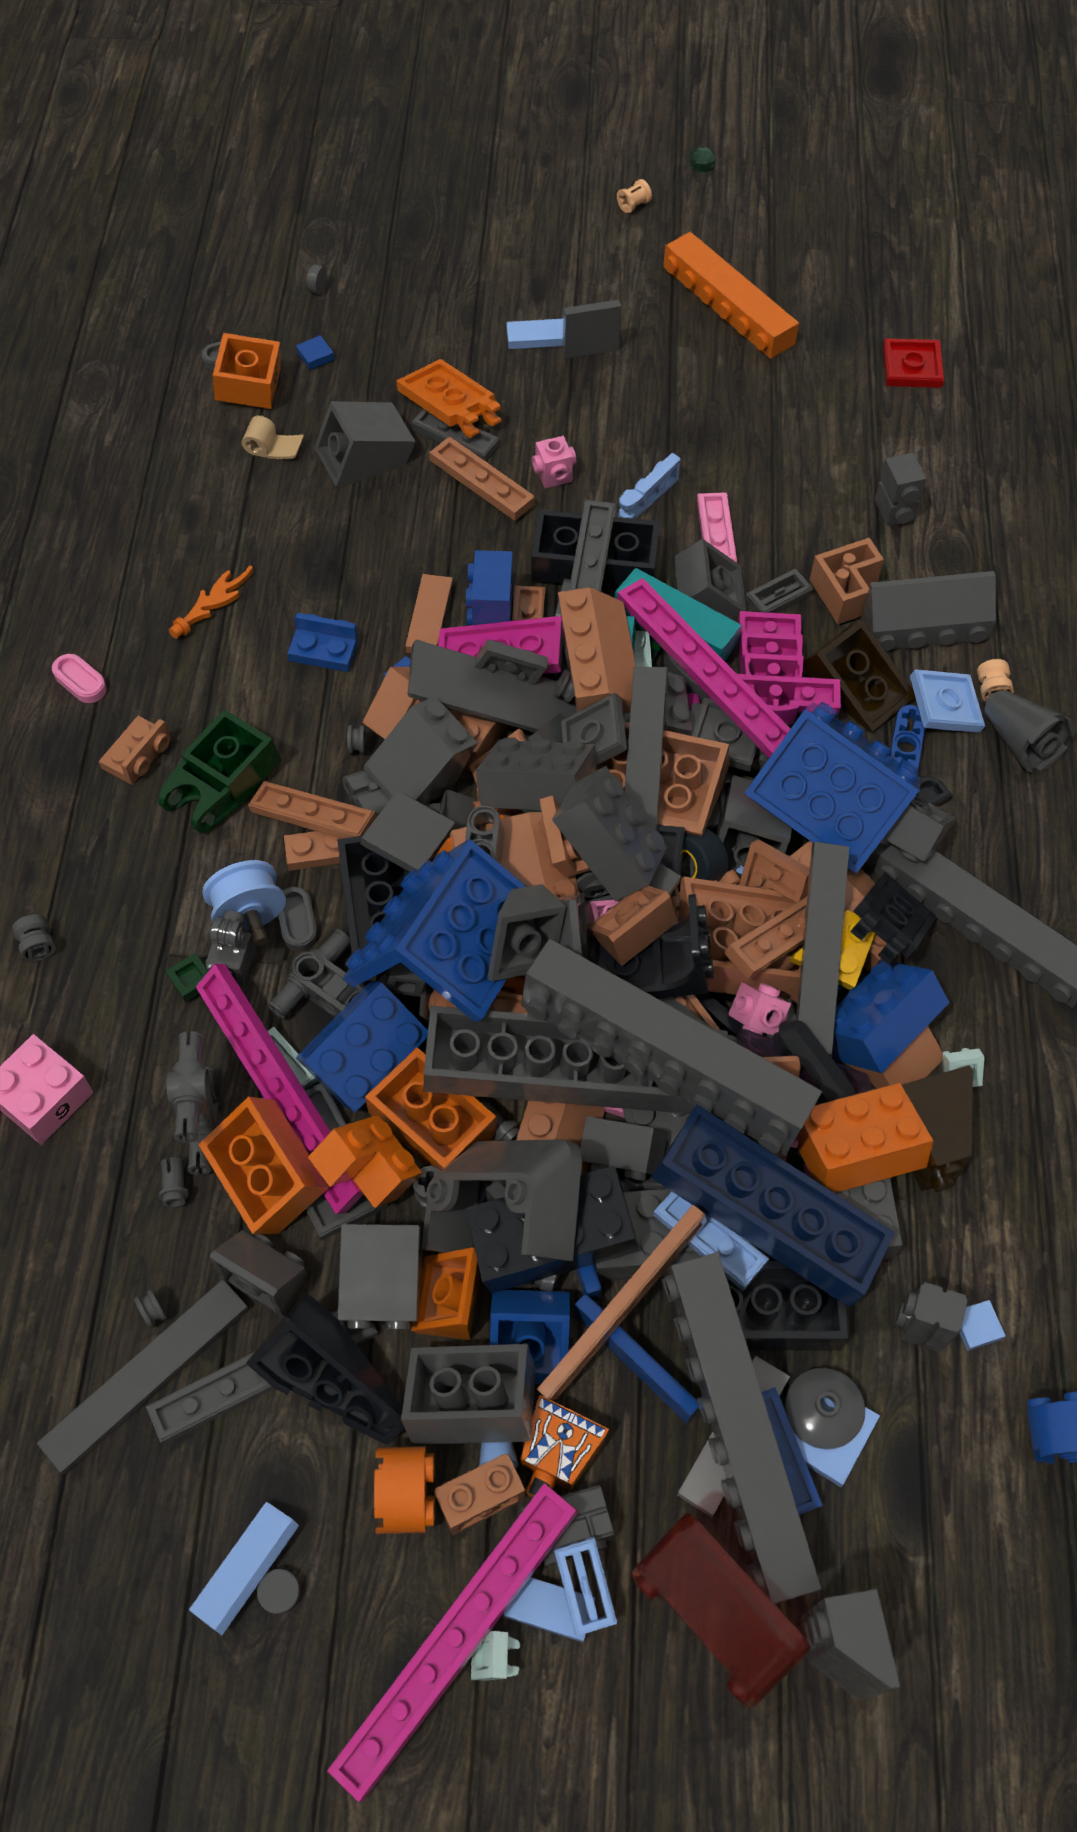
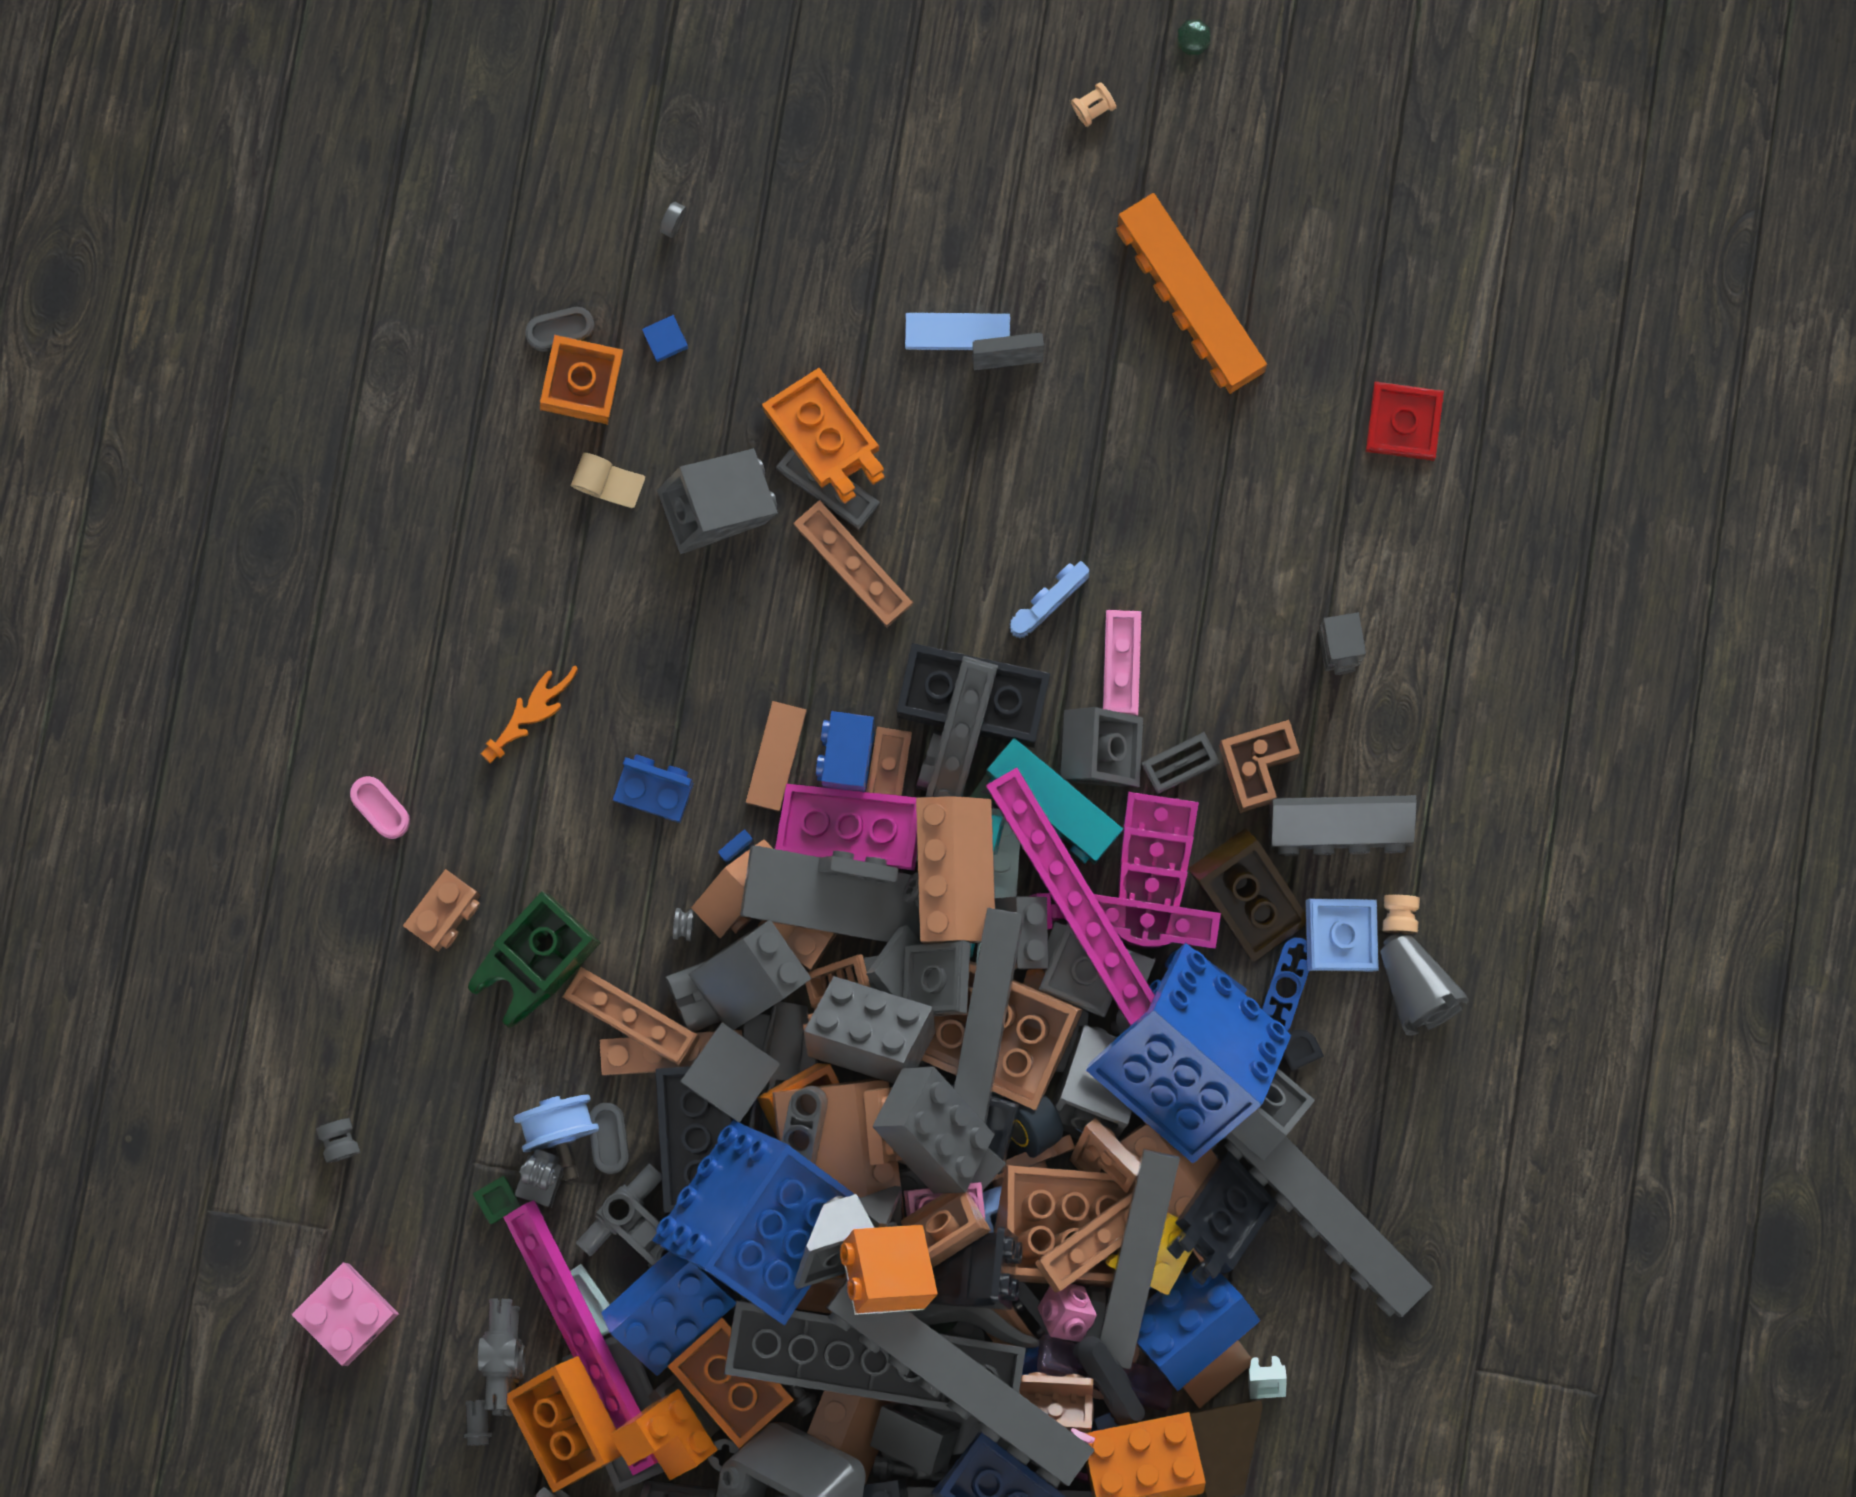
camera: 10 degrees right, 20 degrees up
bright pink brick [532,436,576,488] -> none
none -> orange piece [840,1225,938,1315]

